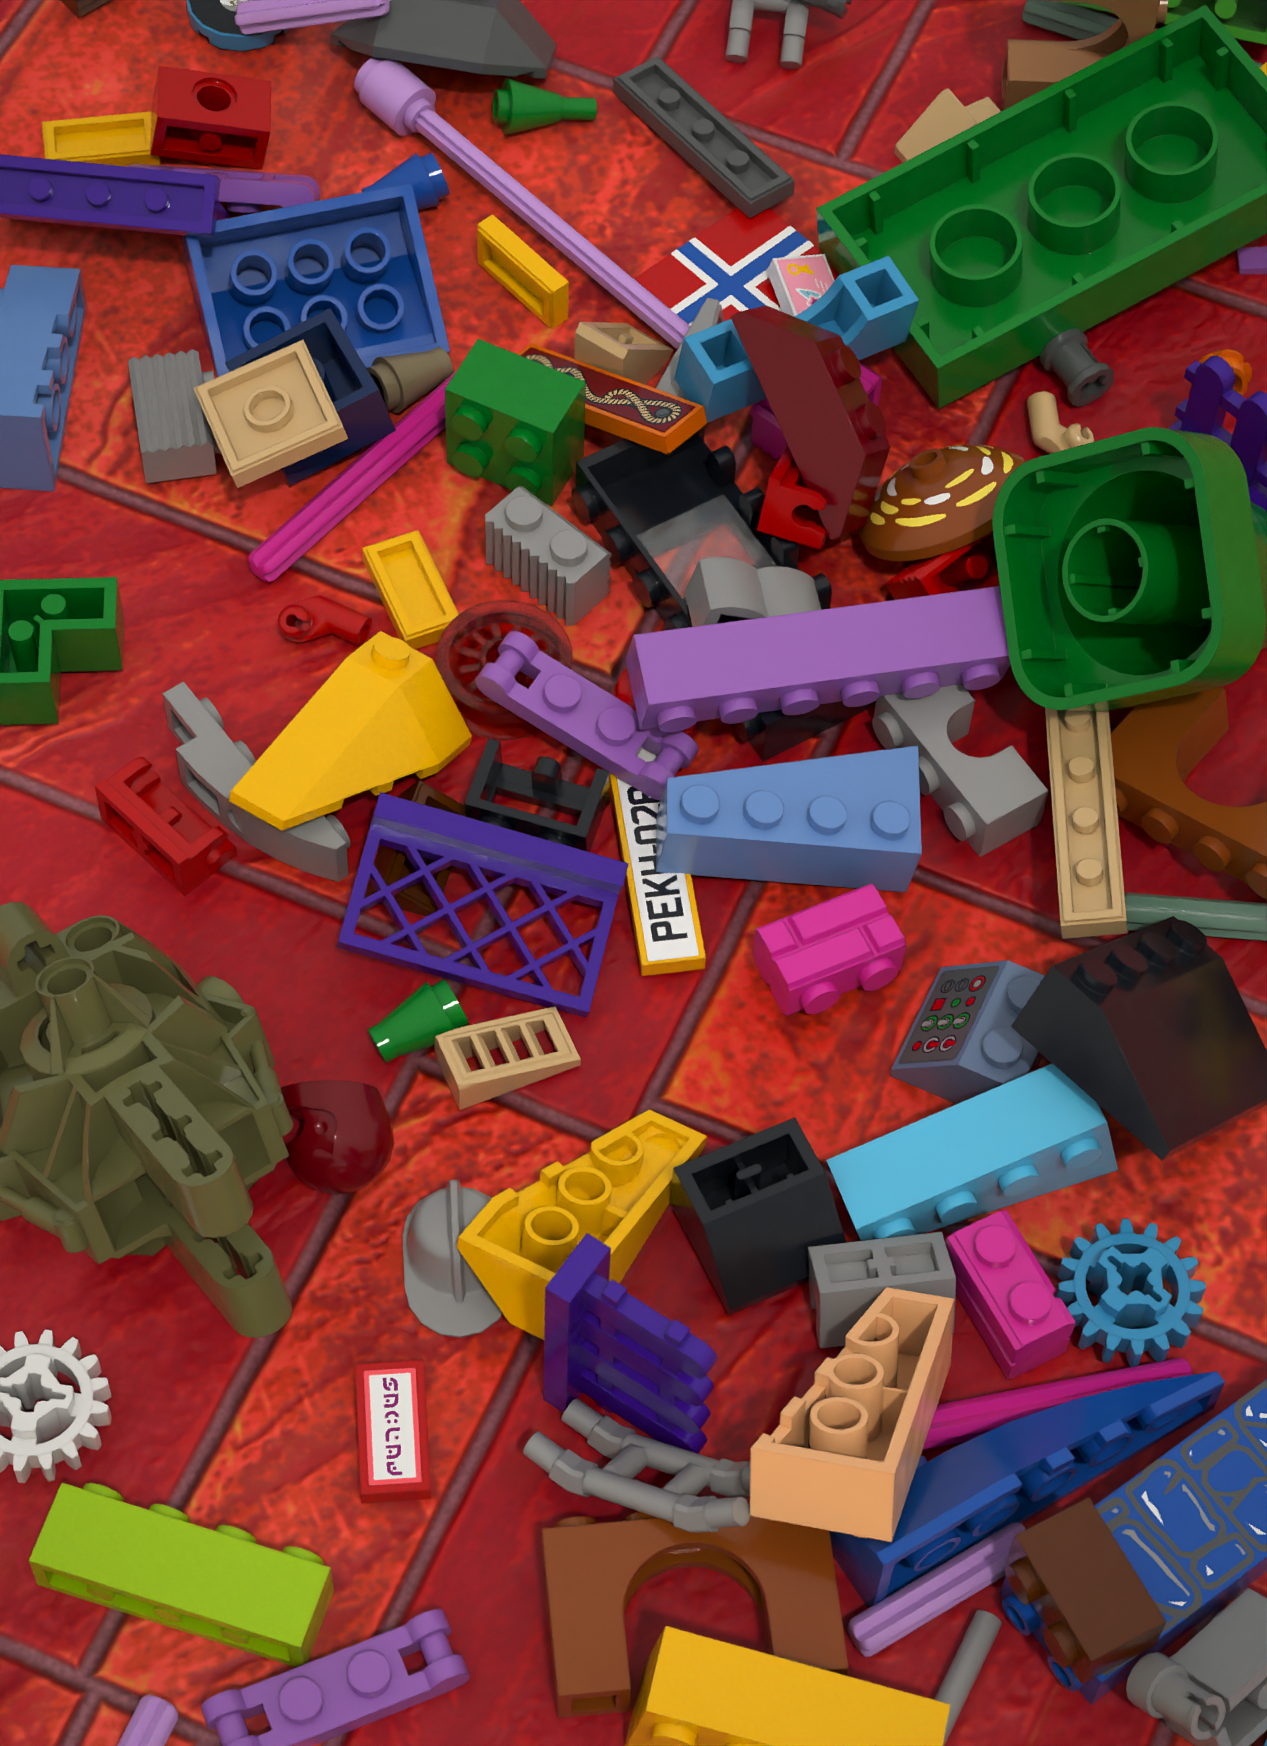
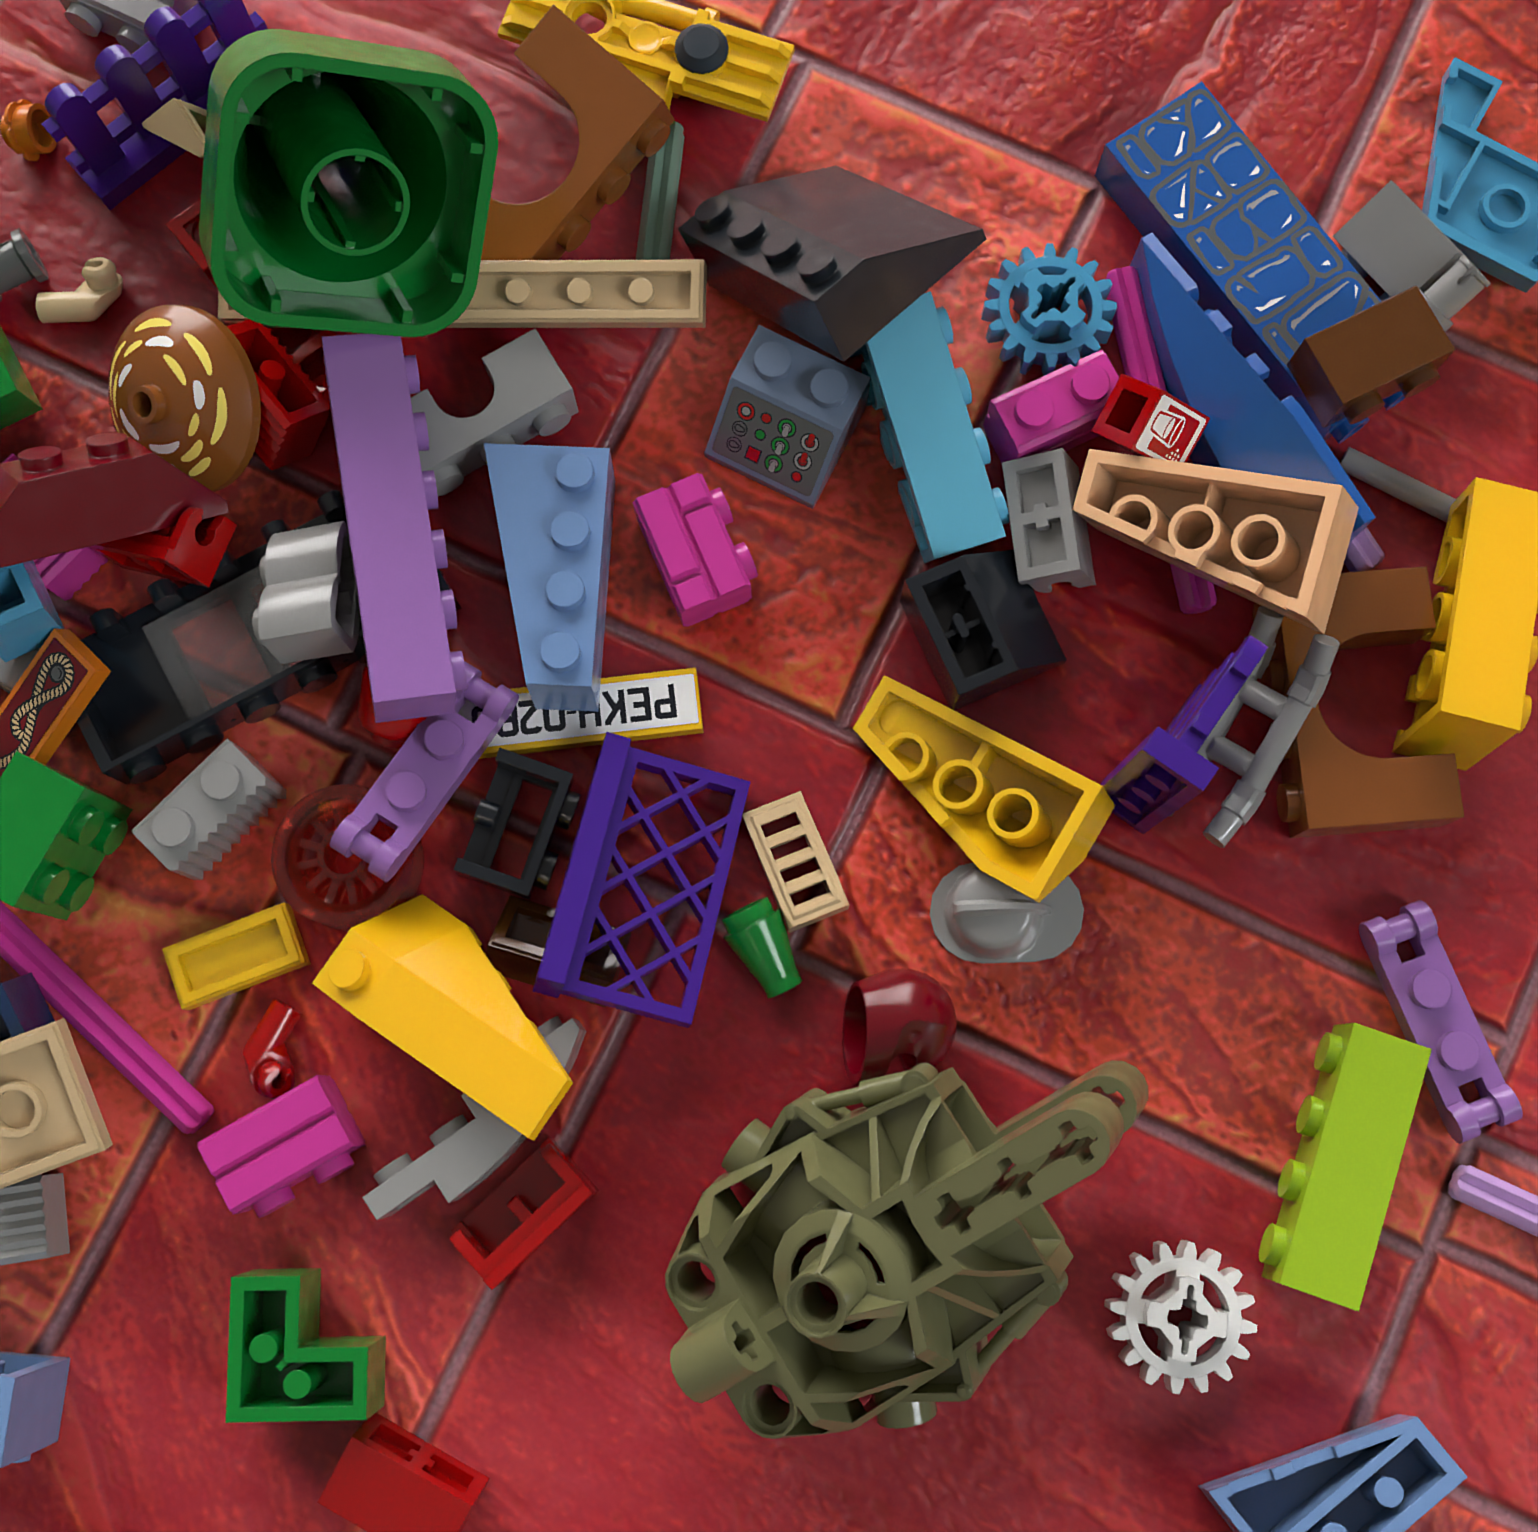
camera: 85 degrees left, 20 degrees up
tile [355,1359,431,1503] -> none
none -> dark pink brick [197,1075,366,1218]
none -> red brick [1091,373,1210,463]

